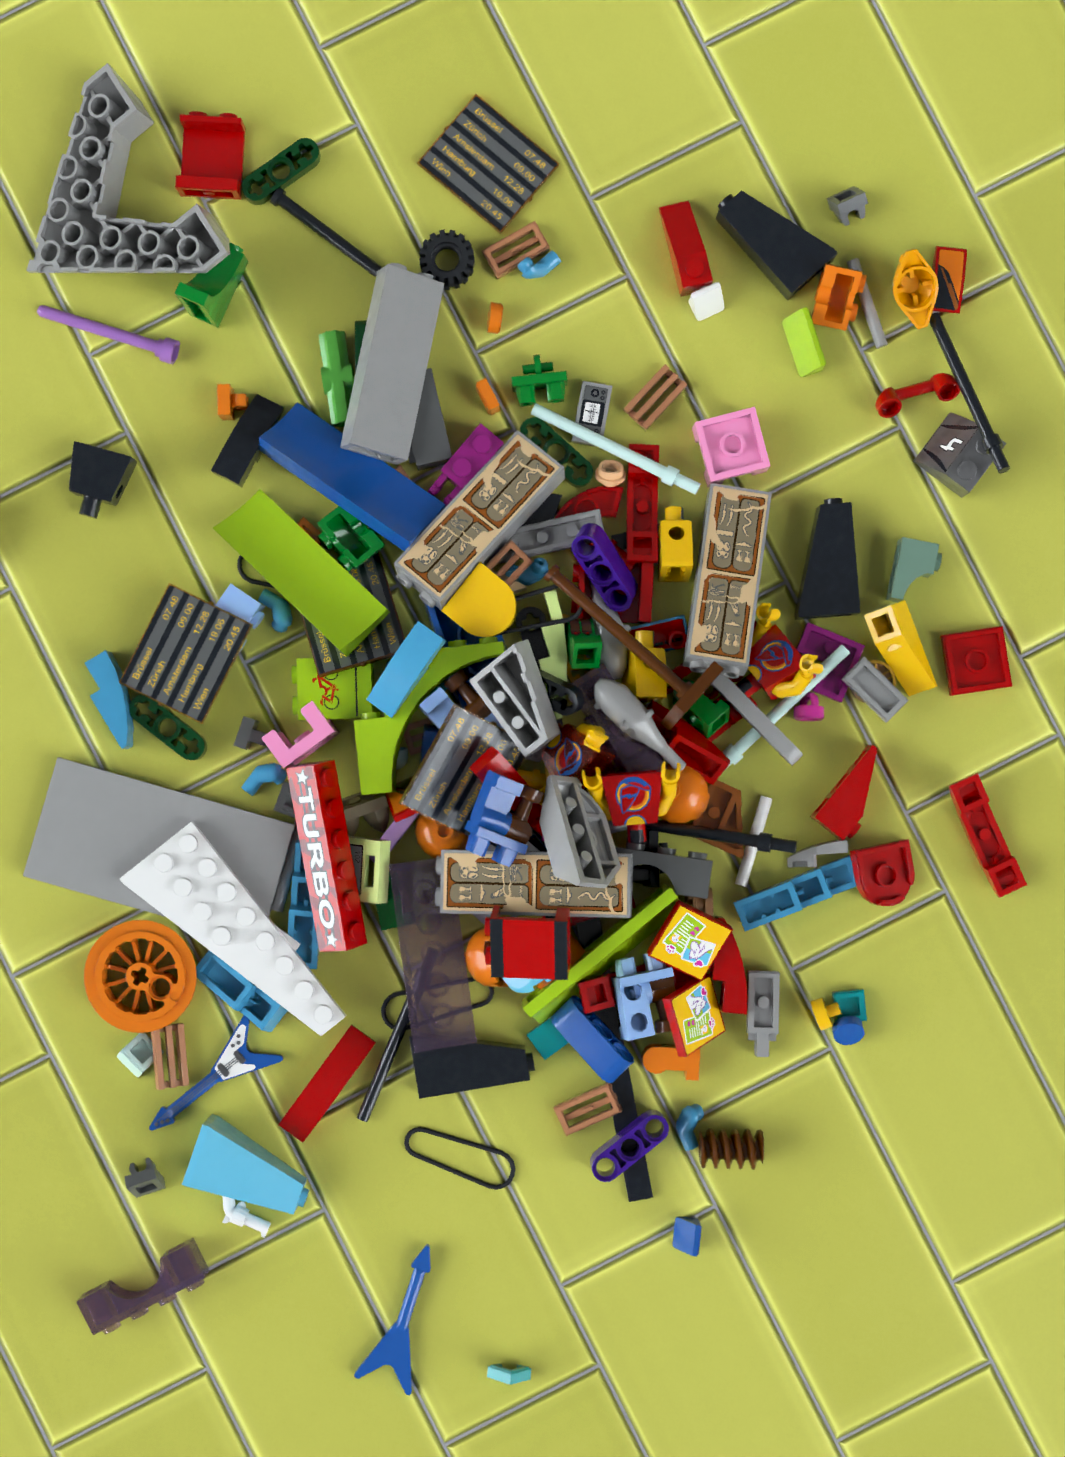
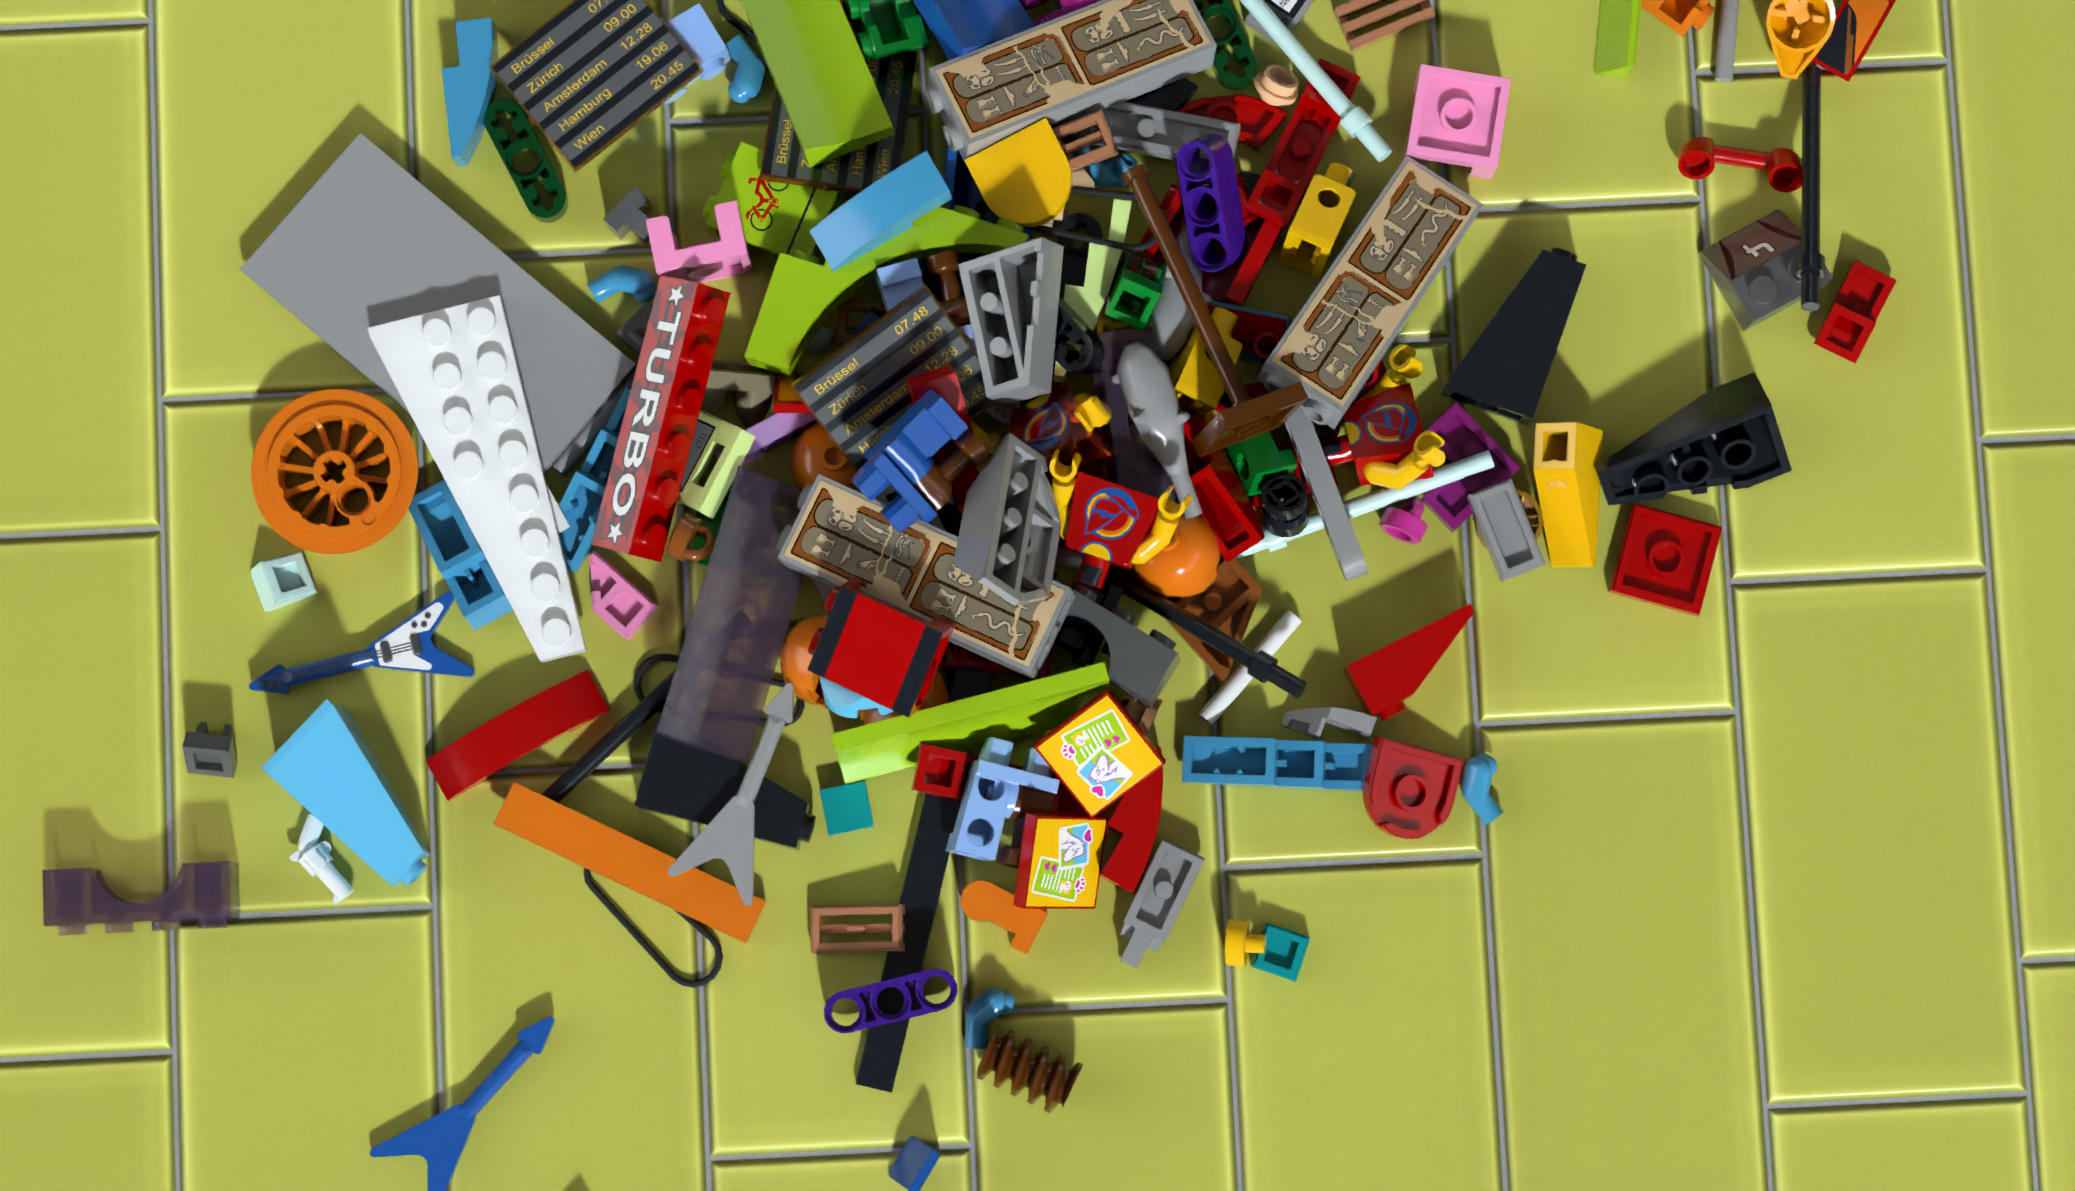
camera: 30 degrees right, 5 degrees down
nougat tile [151,1023,189,1090] -> none
blue beam [551,995,634,1083] -> none
blue tile [832,1016,865,1045] -> none
sand green arch [886,537,942,603] -> none
red slope [948,773,1027,898] -> none
none -> orange tile [493,782,766,944]
none -> bright pink tile [589,550,658,641]
none -> dark orange tile [666,513,716,562]
none -> light grey piece [668,683,794,906]
none -> black wheel [1261,474,1309,538]
none -> dark azure arm [1461,754,1504,826]
none -> black wedge [1594,372,1792,506]
none -> red slope [1814,259,1897,363]

